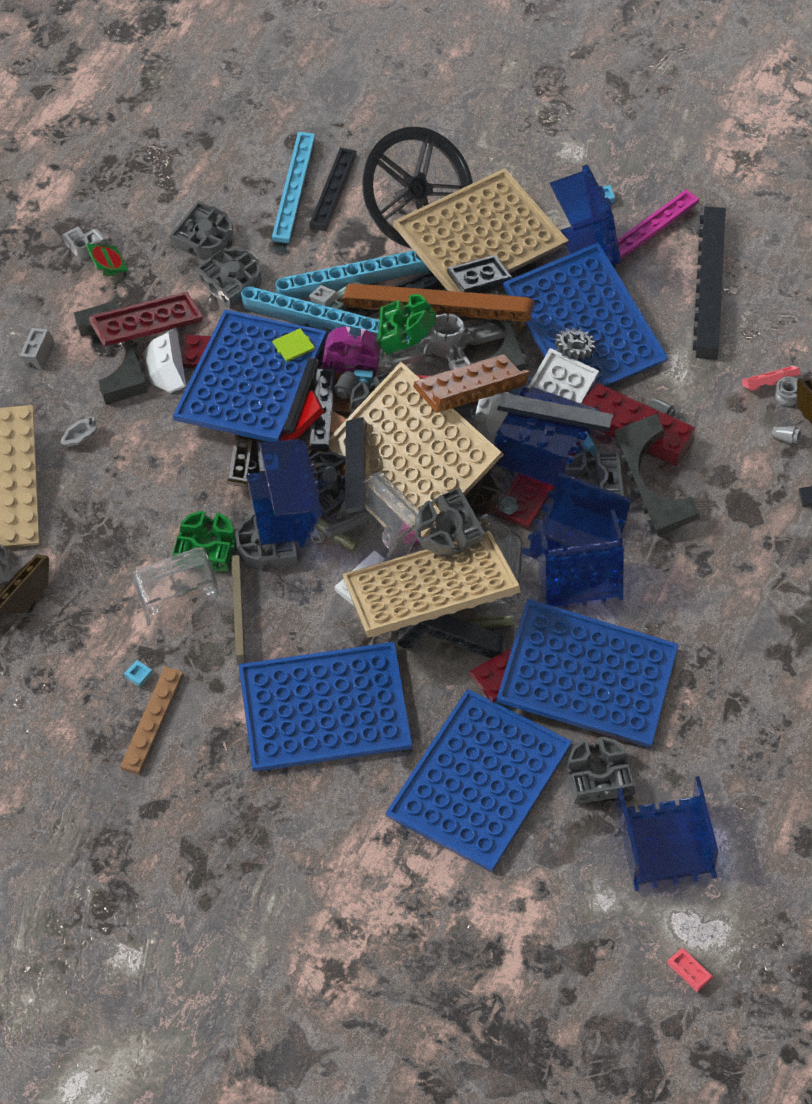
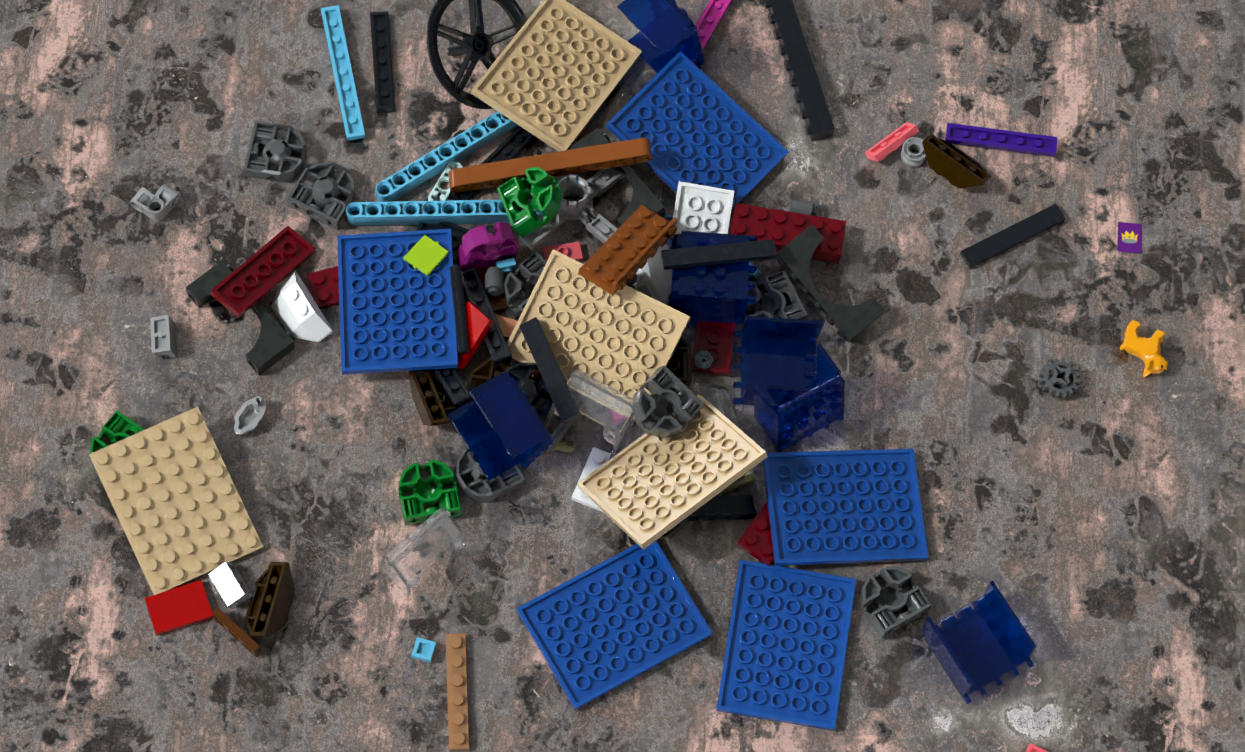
camera: 30 degrees left, 10 degrees up
piece [85,243,128,276] -> none
dark tan tile [232,555,245,664] -> none
light grey bracket [309,285,338,306] -> none
black tile [447,255,512,293] -> none
dark grey gear [555,327,595,361] -> none
light grey cone [772,426,801,445] -> none

